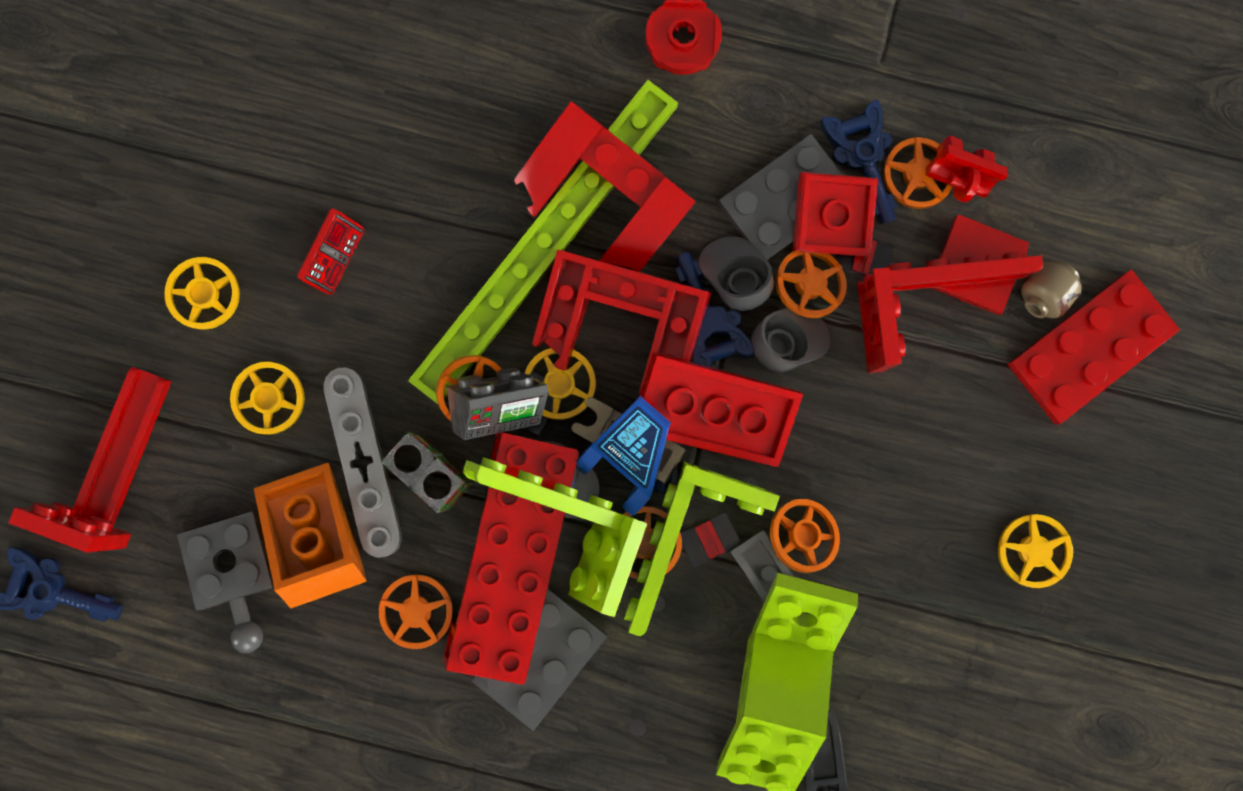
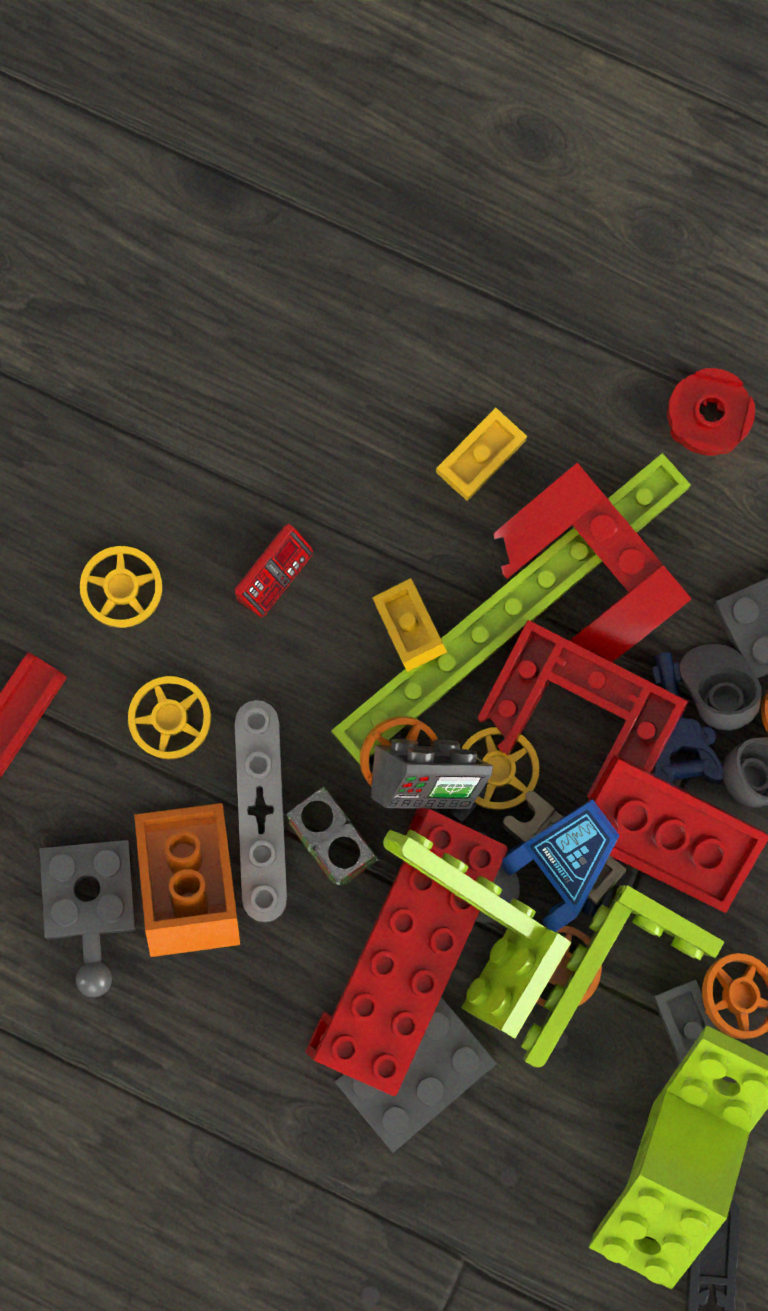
camera: 10 degrees right, 5 degrees down
orange wheel [379,574,453,649] -> none
black piece [681,511,741,568] -> none
none -> yellow plate [372,578,447,672]
none -> yellow plate [436,408,527,501]

